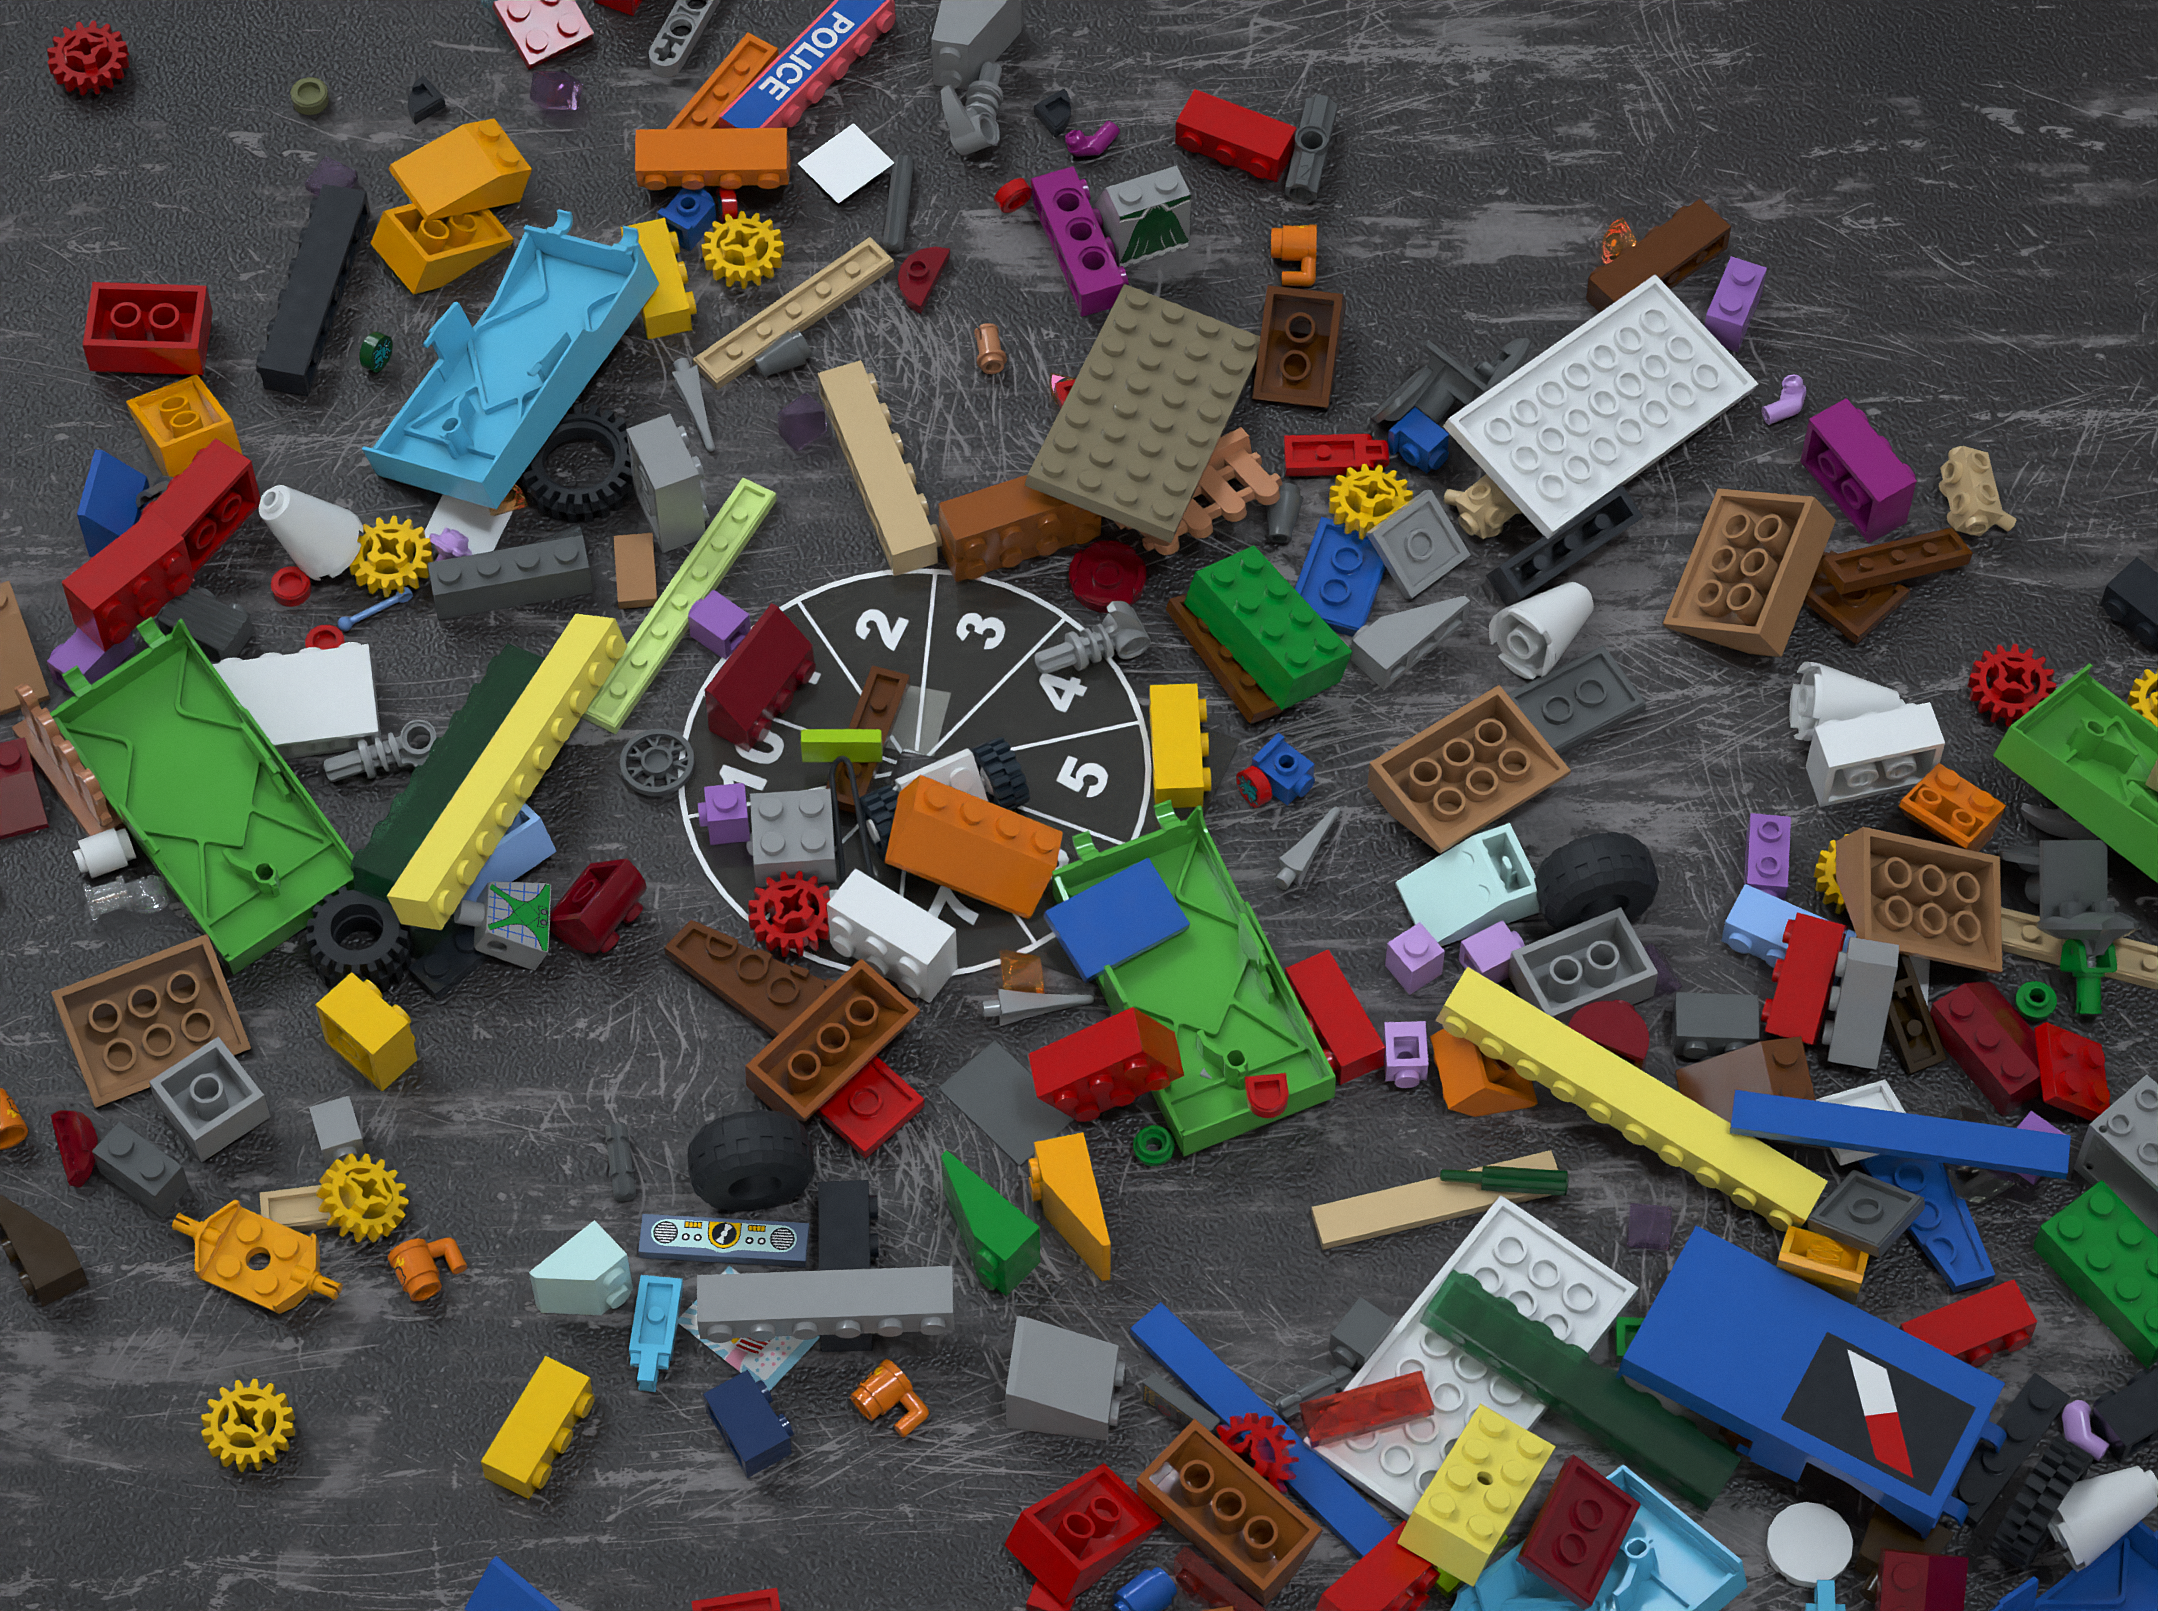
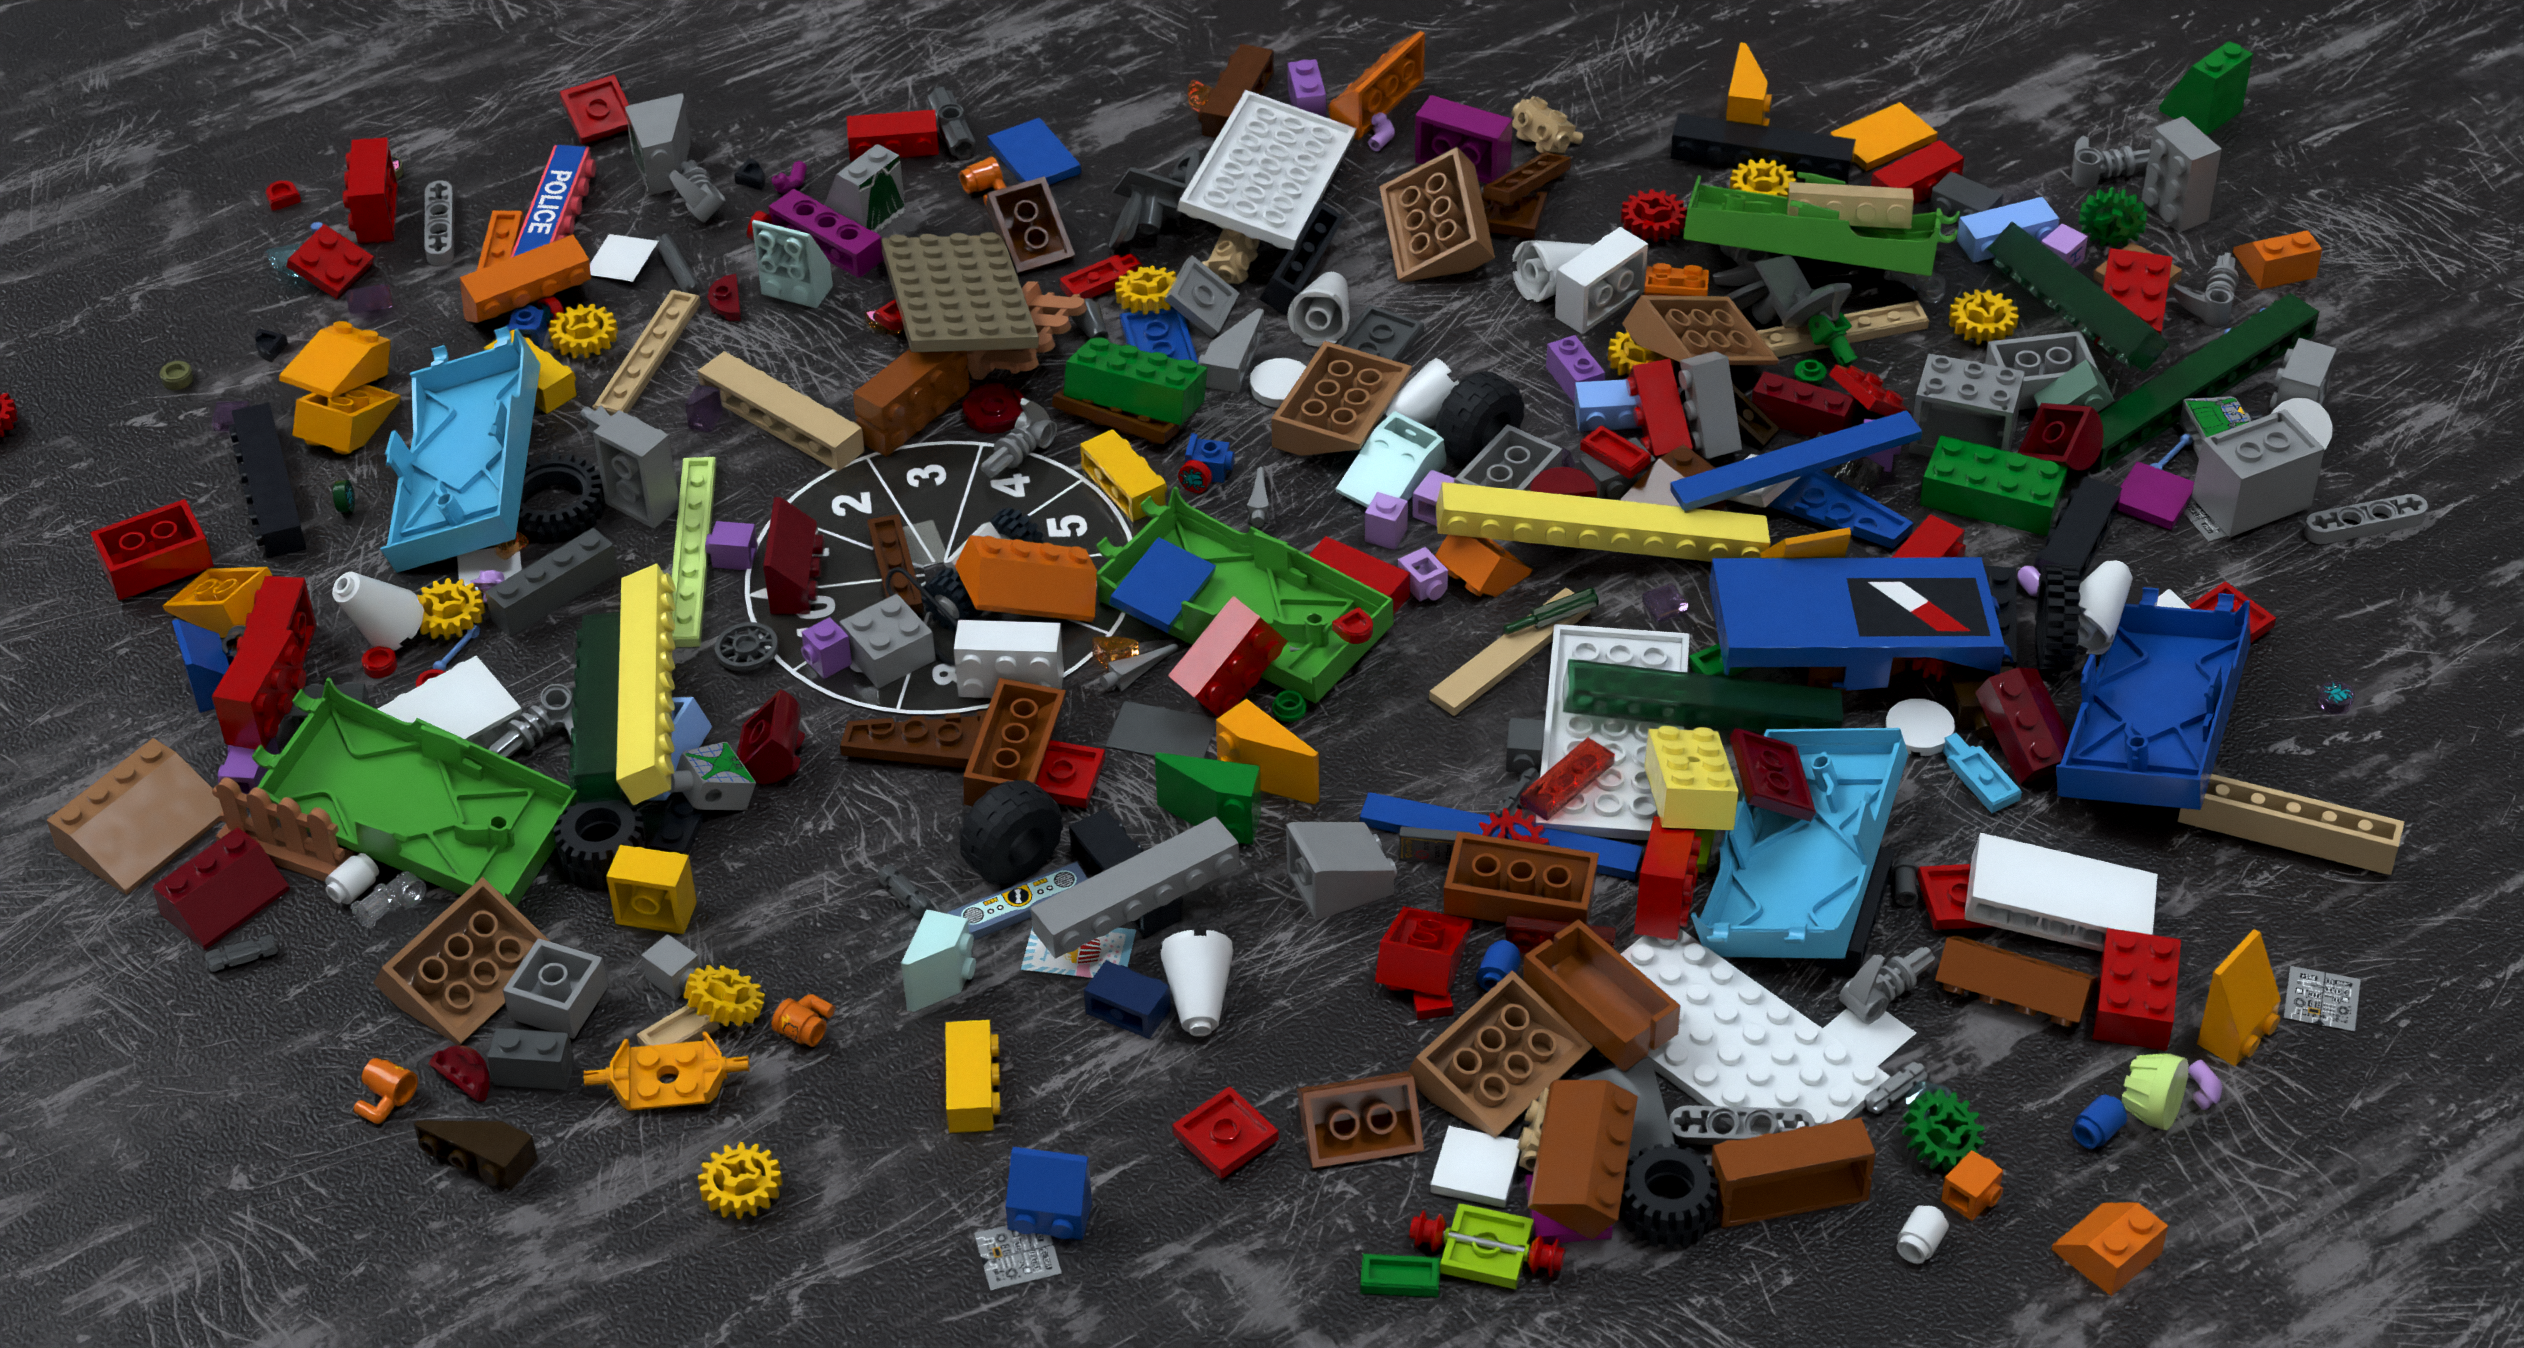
camera: 30 degrees left, 15 degrees down
medium nougat tile [614,533,658,609] -> none
medium azure hinge [629,1275,683,1392] -> none
red gear [748,871,831,957] -> none
dark grey cone [753,329,813,378] -> none
lime tile [801,729,883,762] -> none
orange piece [850,1359,929,1438] -> none
nougat pin [974,323,1007,374] -> none
blue brick [1388,407,1449,474] -> none
dark grey tile [1807,1170,1925,1258] -> none
none -> light aqua slope [752,220,833,308]
none -> blue tile [987,118,1081,185]
none -> white cone [1160,930,1233,1037]
none -> white tile [1250,358,1307,408]
none -> orange slope [1328,31,1425,140]
none -> white cone [1378,358,1459,427]
none -> red tile [1580,425,1651,479]

